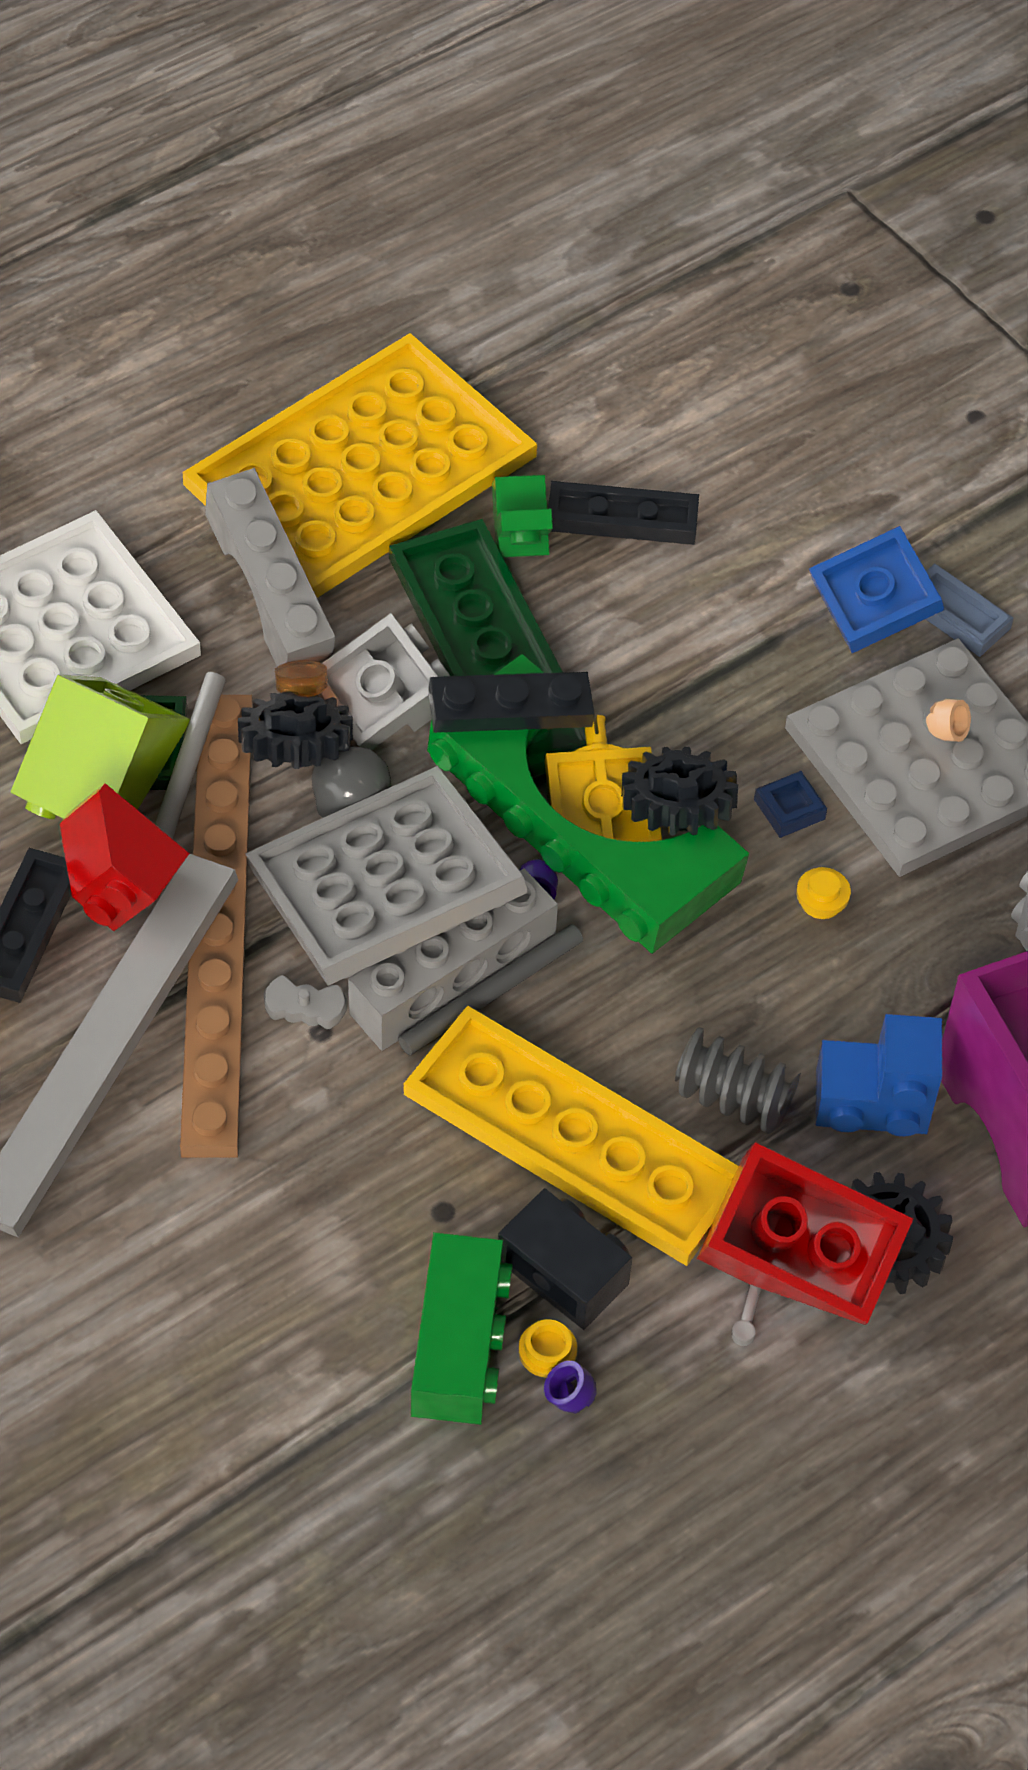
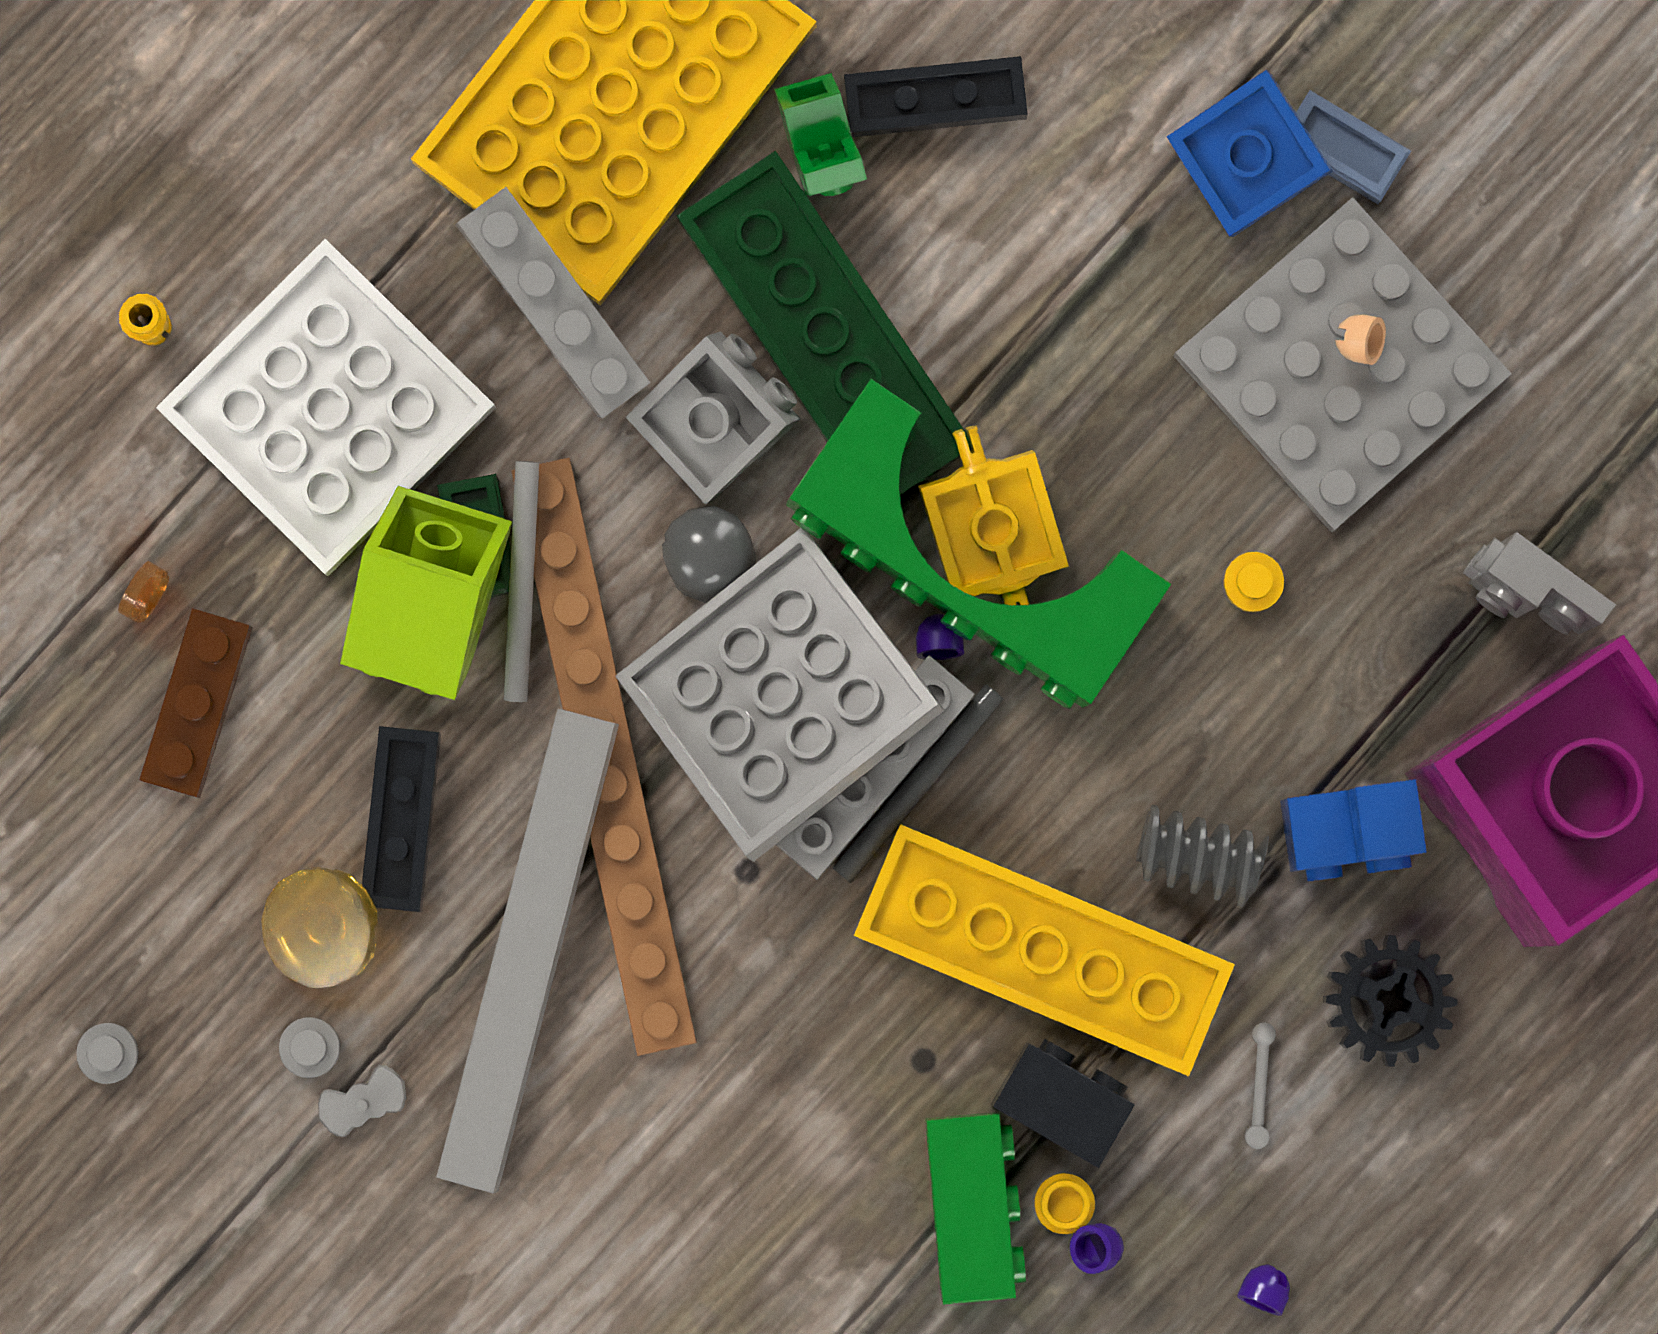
camera: 10 degrees left, 30 degrees up
red slope [60,783,190,931] -> none
black gear [238,691,353,769] -> none
light grey piece [264,975,347,1029] -> none
clear orange tile [275,660,328,697] -> none
black plate [428,672,595,733] -> none
black gear [621,747,739,836] -> none
red slope [697,1142,913,1325] -> none
dark blue tile [754,771,827,838] -> none
none -> dark purple hinge [1237,1264,1290,1316]

